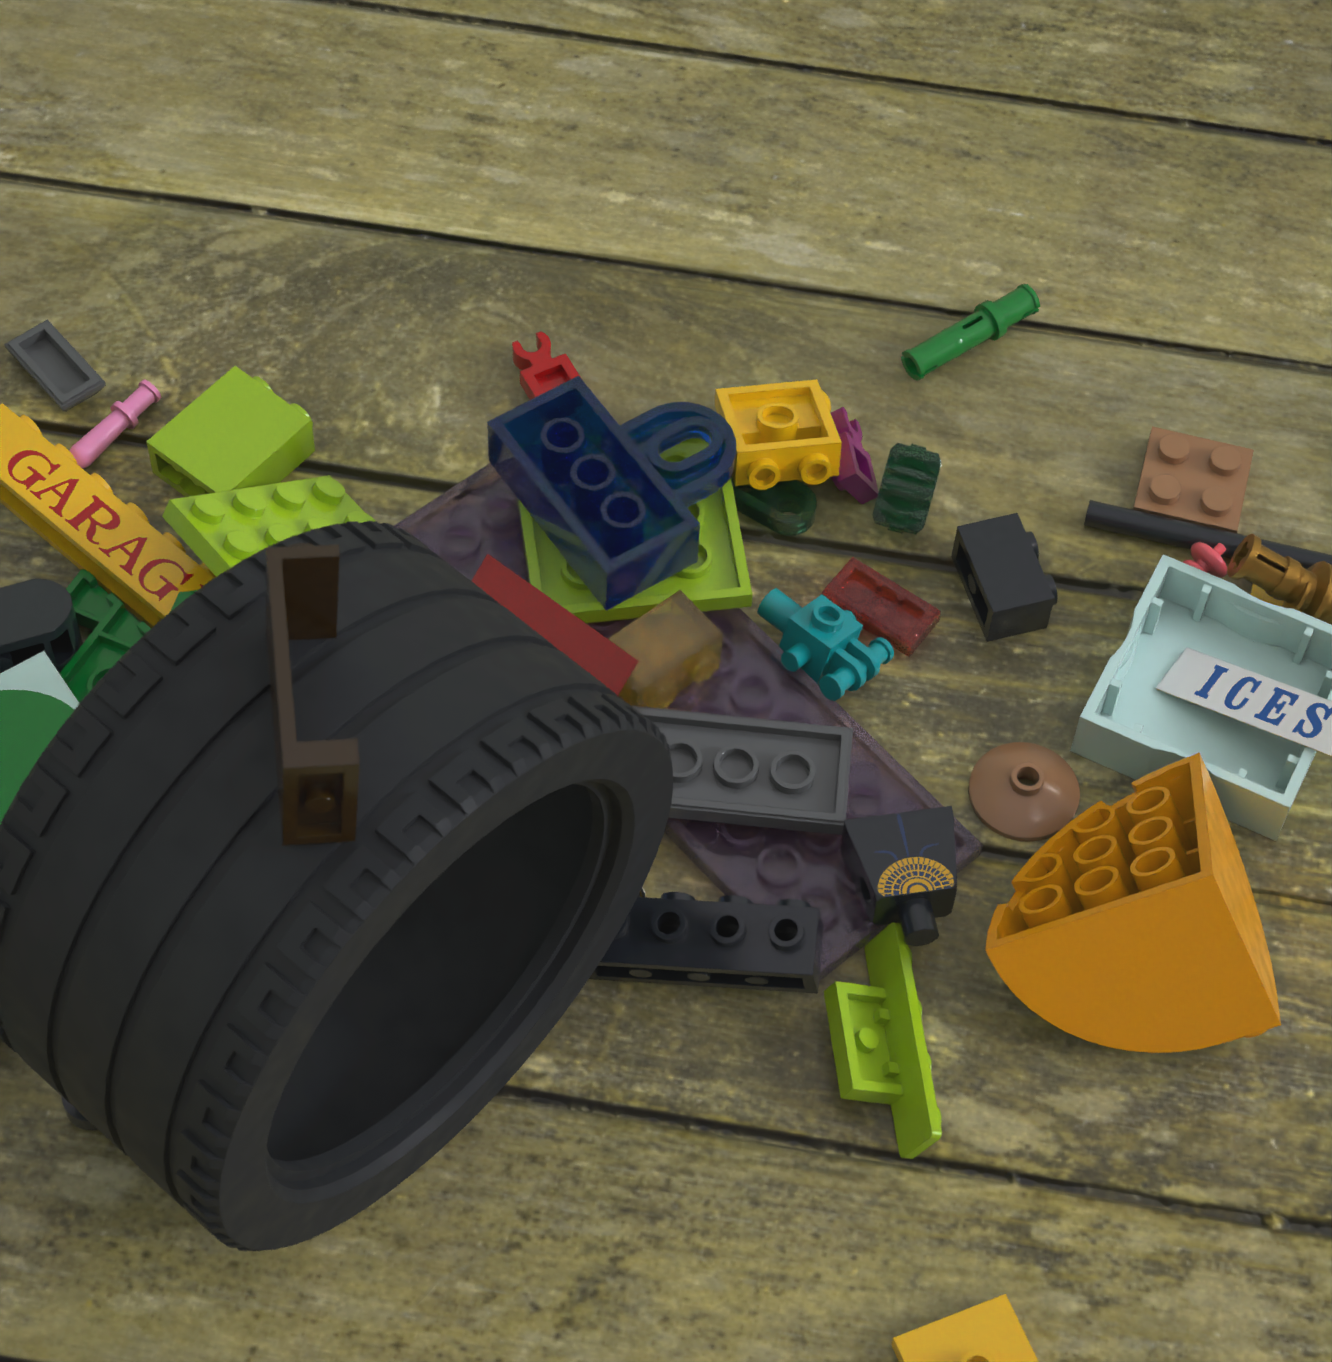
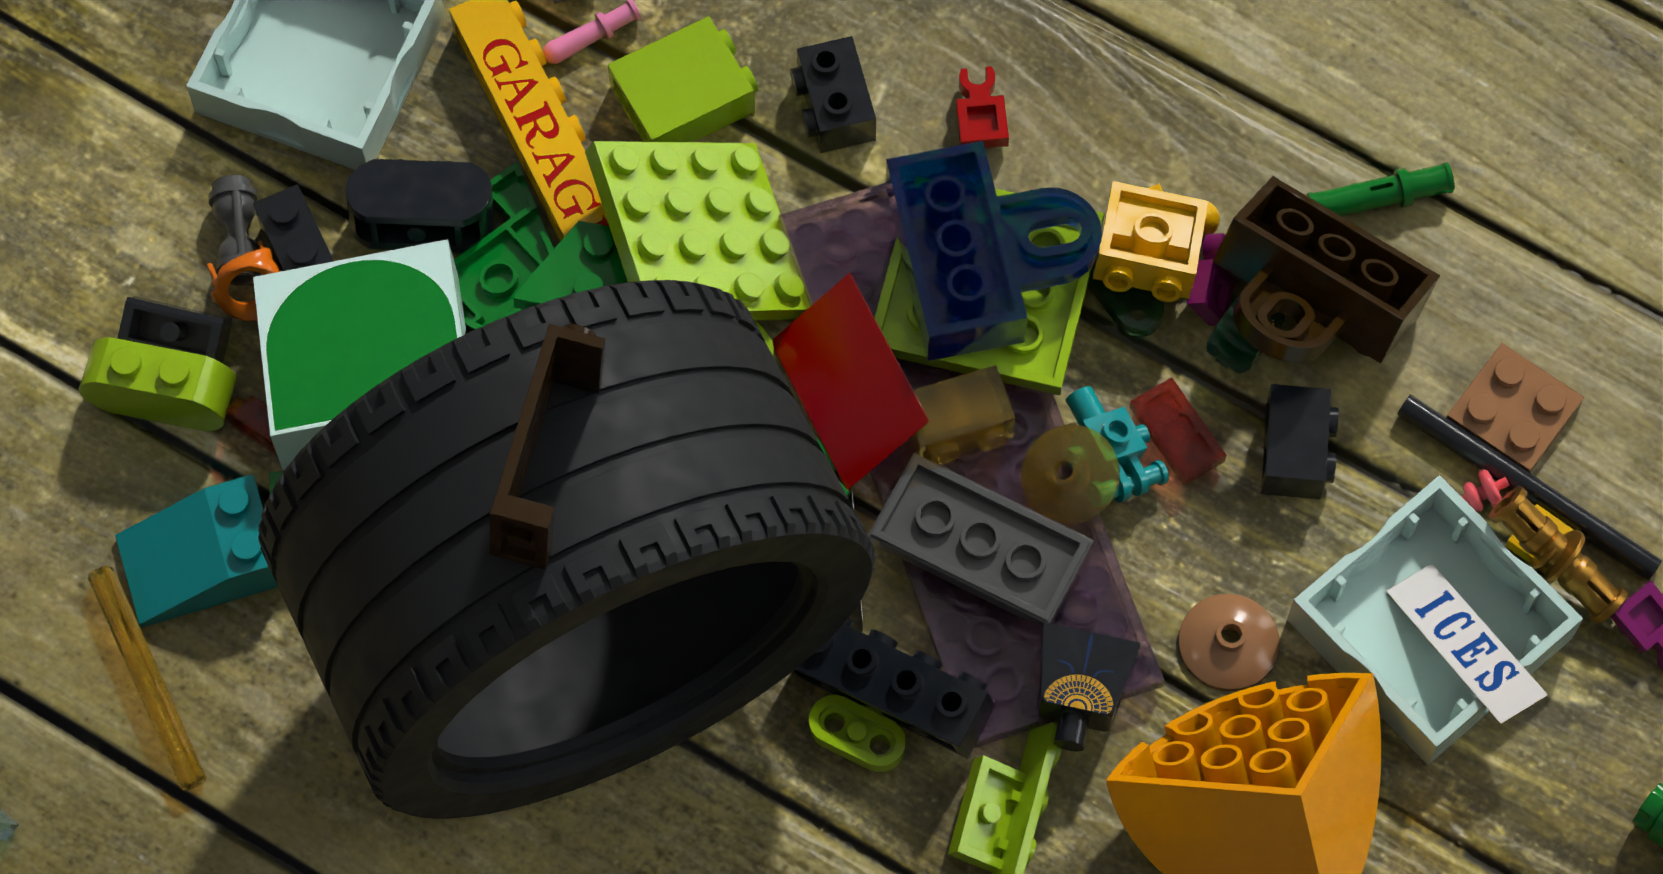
camera: 25 degrees right, 10 degrees up
none -> black brick [790,36,876,153]
none -> lime plate [809,695,906,772]
none -> clear yellow dish [1021,425,1120,525]
none -> dark brown brick [1213,176,1440,363]

